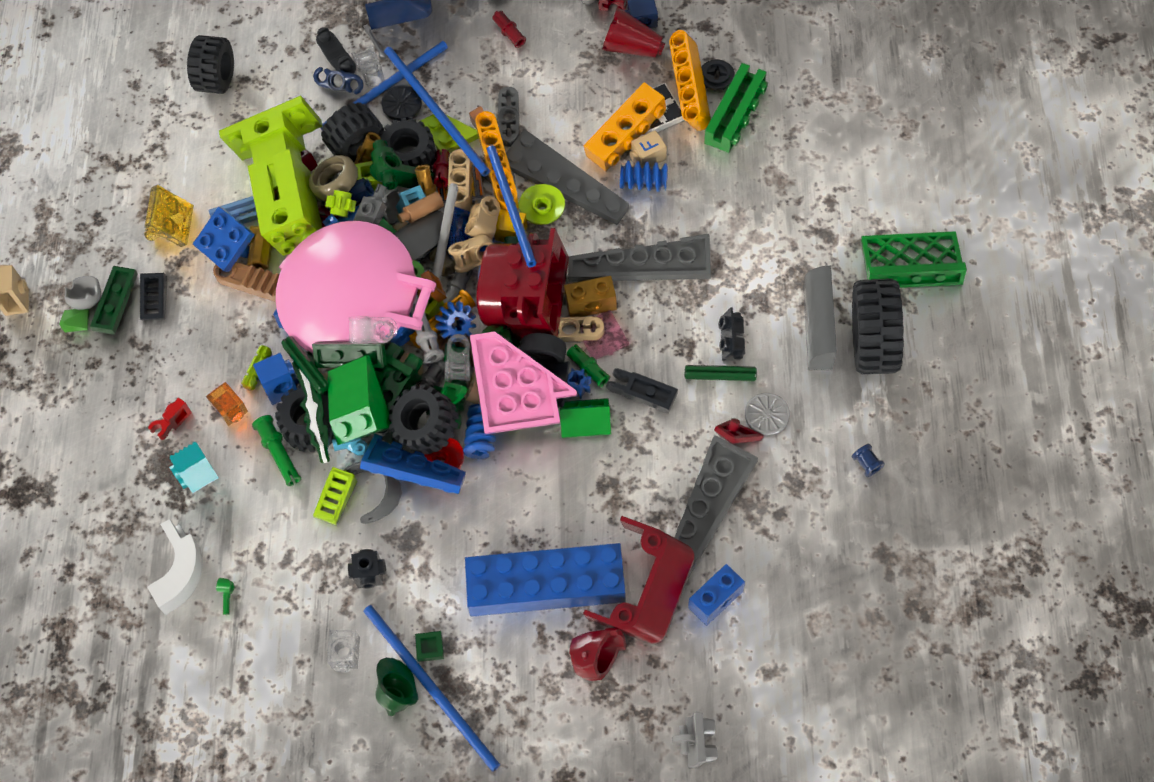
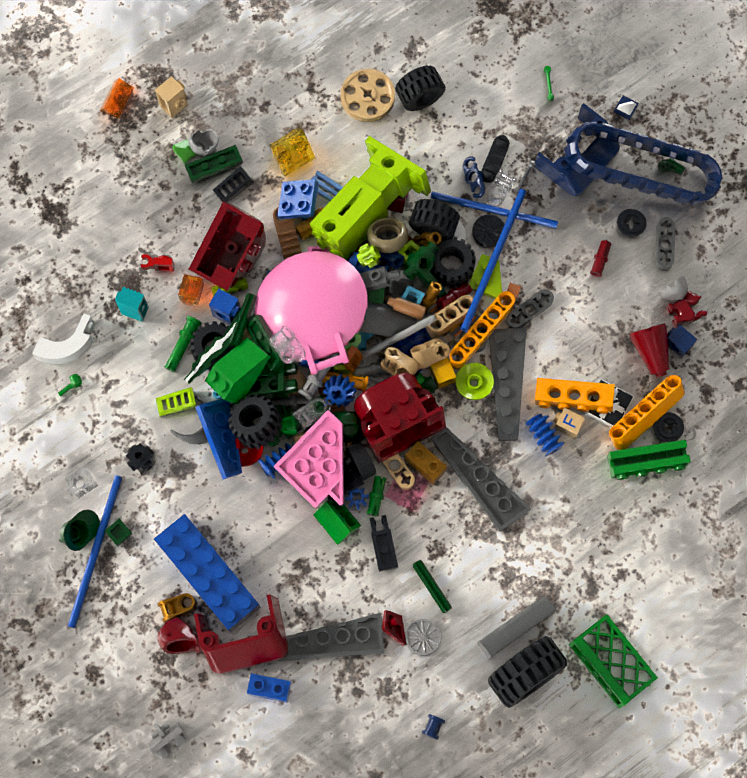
camera: 50 degrees right, 10 degrees up
blue piece [487,145,536,267] -> none
black hinge [718,307,745,361] -> none
none -> pearl gold piece [157,593,198,623]
none -> dark red brick [188,201,266,291]
none -> tan wedge [341,69,395,122]

